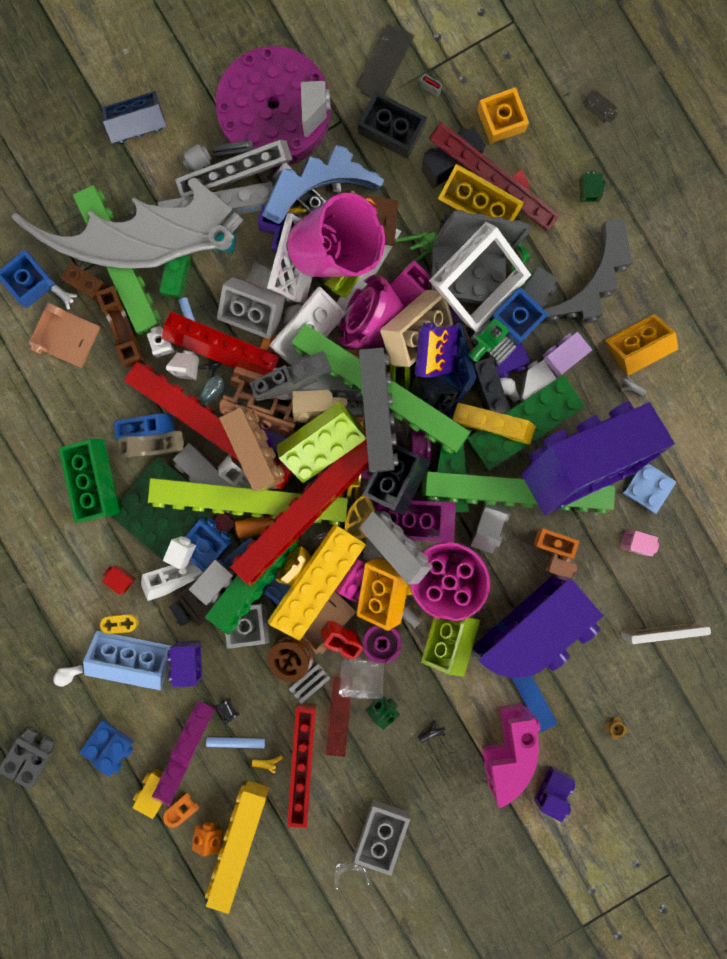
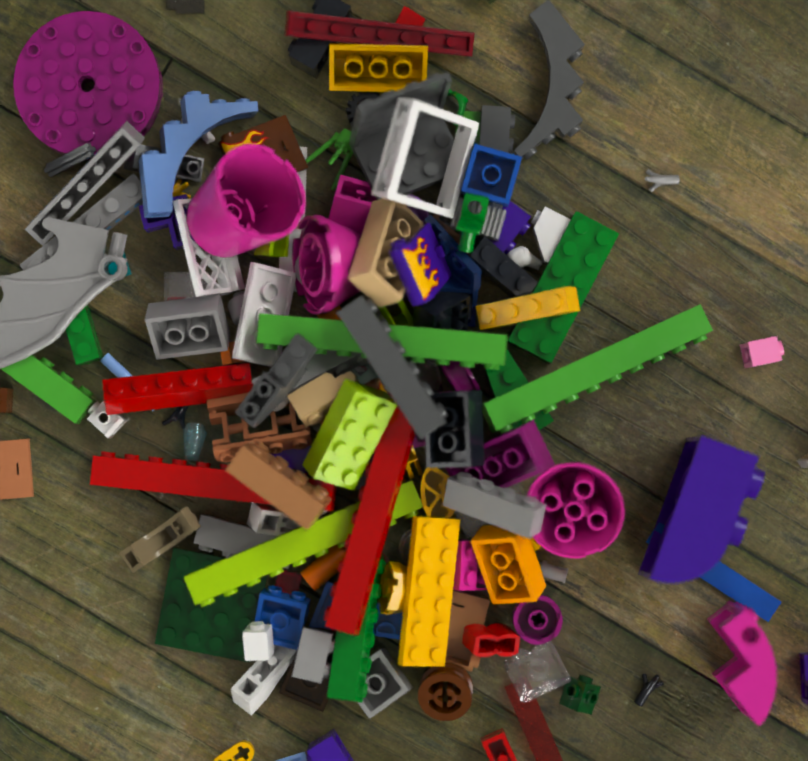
camera: 20 degrees left, 0 degrees up
green brick [58,439,120,524] -> none
reddish brown arch [95,286,145,368] -> none
red brick [102,565,136,595] -> none
blue slope [114,414,175,440] -> none
white slope [166,350,199,381] -> none
black pin [169,601,191,626] -> none
light grey head [182,144,212,172] -> none
light grey tile [289,663,331,704] -> none
light grey slope [301,81,331,137] -> none
black brick [358,91,427,159] -> none
lime brick [421,616,480,677] -> none
light grey brick [471,502,511,554] -> none
dark purple brick [521,401,675,516] -> none
orange brick [533,528,580,559] -> none
lavender brick [542,332,592,378] -> none
nougat brick [545,553,578,578] -> none
light orange slope [605,314,678,376] -> none
light blue plate [622,464,676,514] -> none

